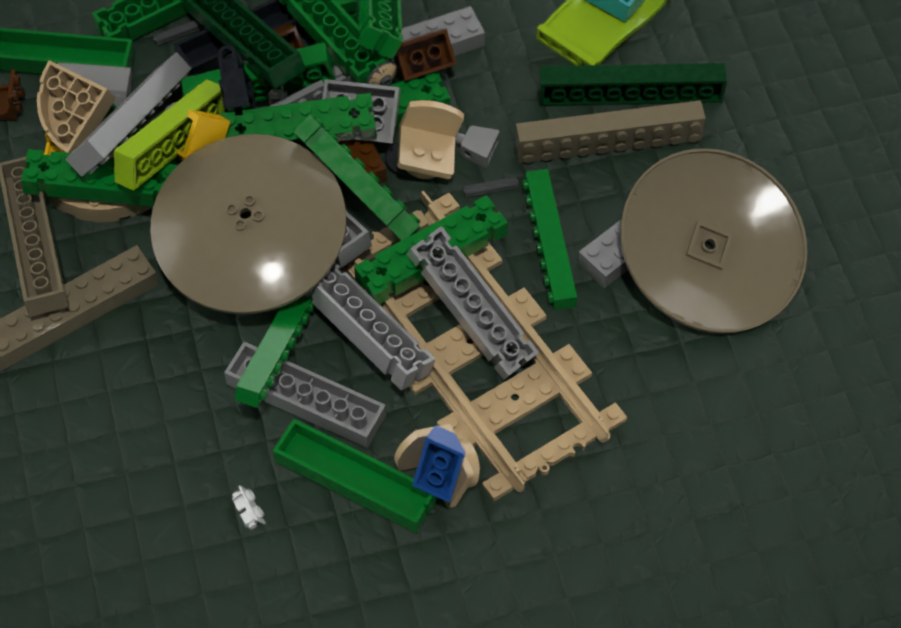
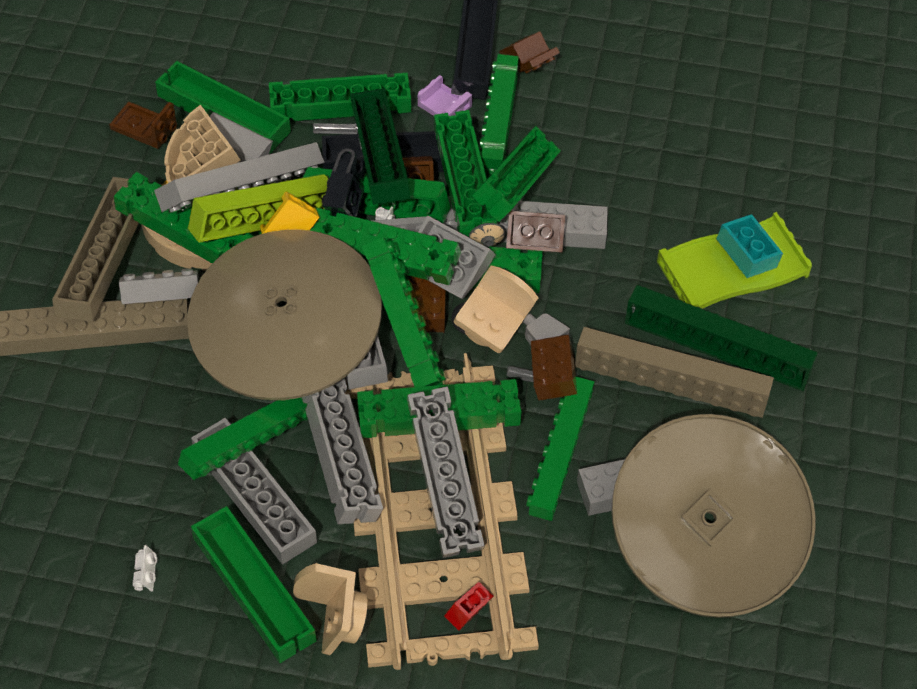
camera: 25 degrees right, 5 degrees down
blue slope [412,425,466,503] -> none
none -> light grey slope [119,268,200,304]
none -> red arch [444,582,494,631]
none -> reddish brown brick [531,335,577,401]

